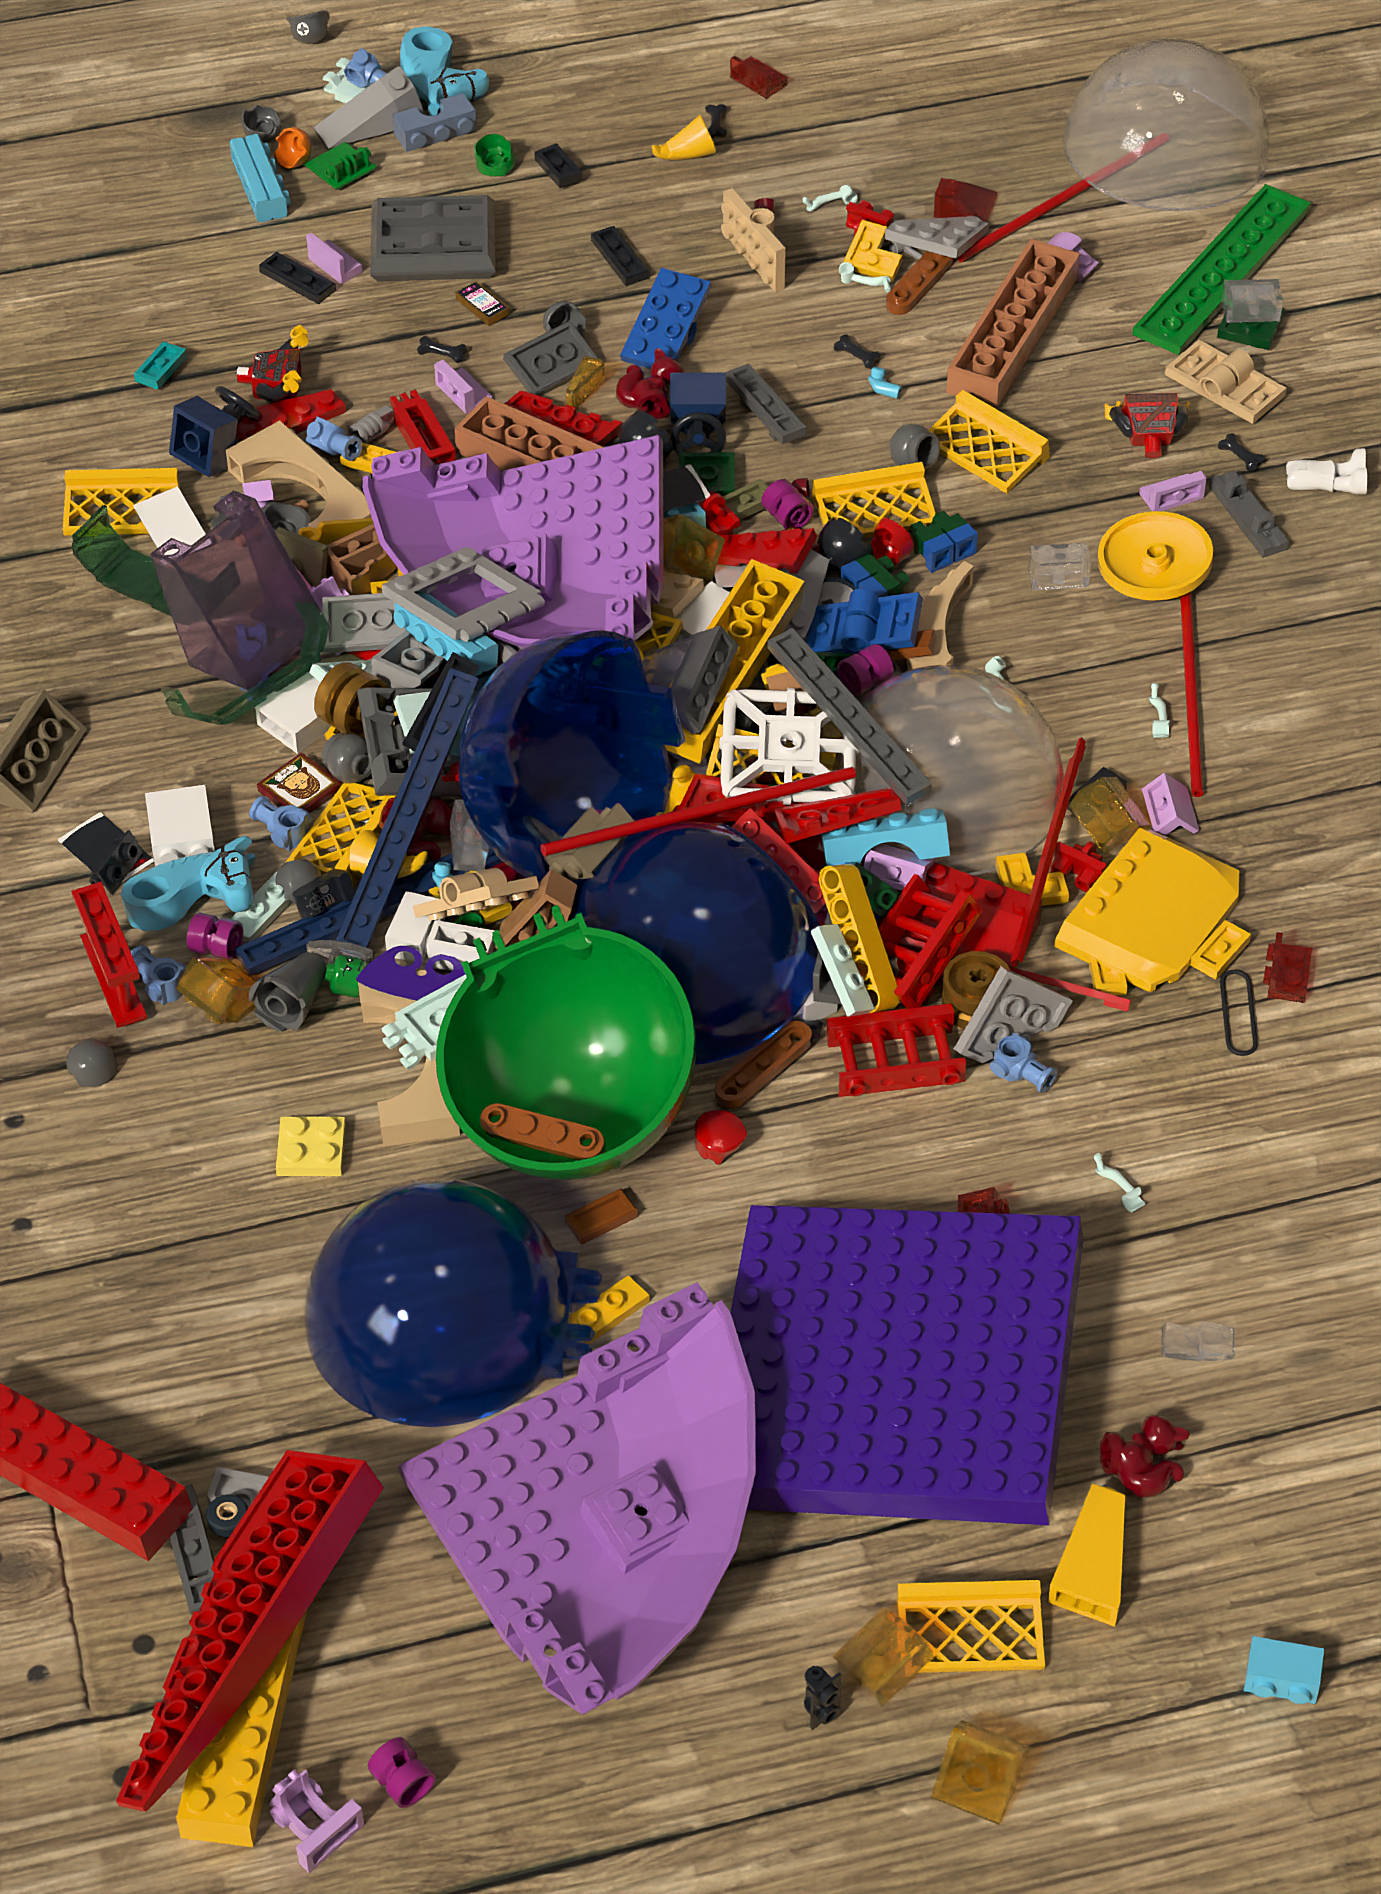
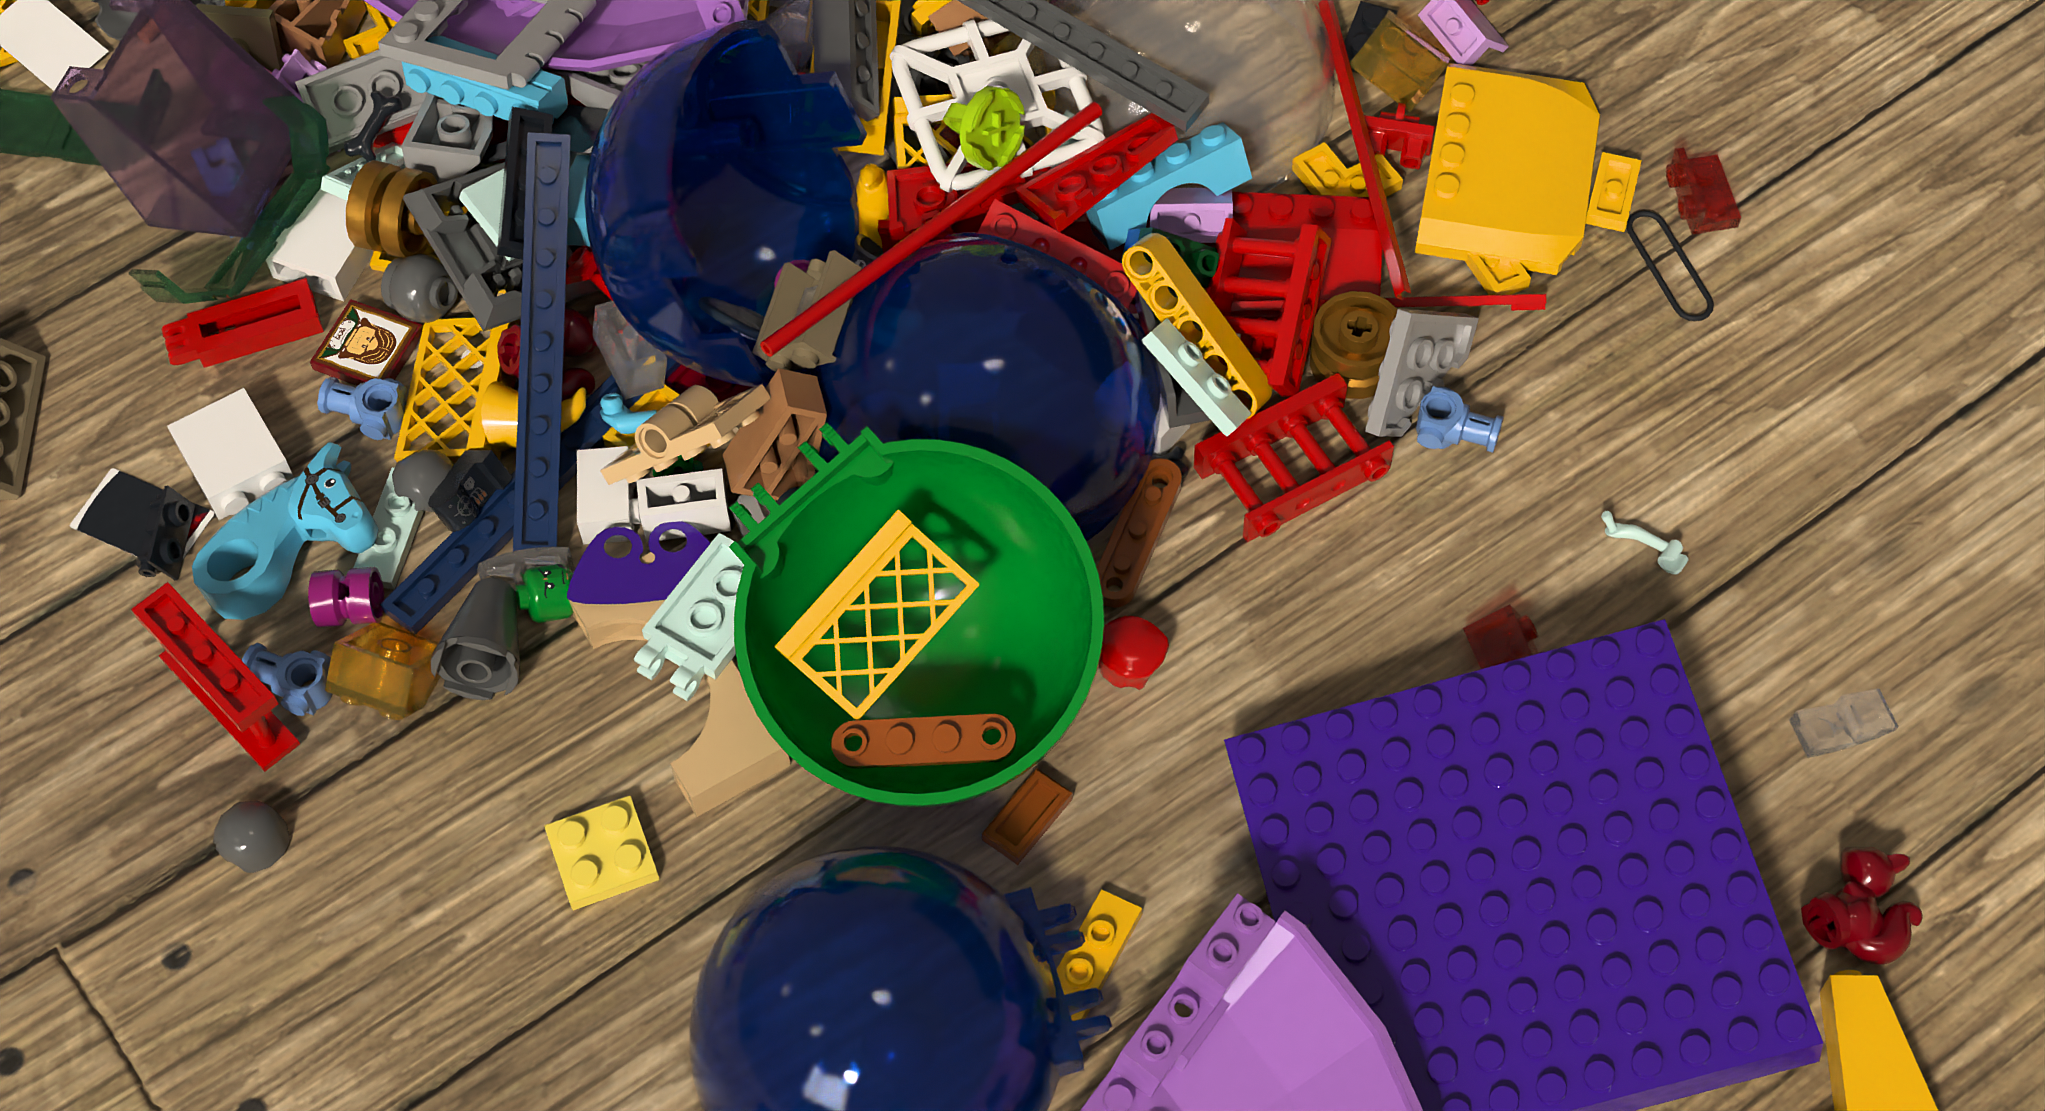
camera: 20 degrees left, 10 degrees up
none -> red hinge [161,278,324,368]
none -> black piece [344,91,403,162]
none -> yellow fence [775,510,980,720]
none -> lime tile [943,86,1025,170]

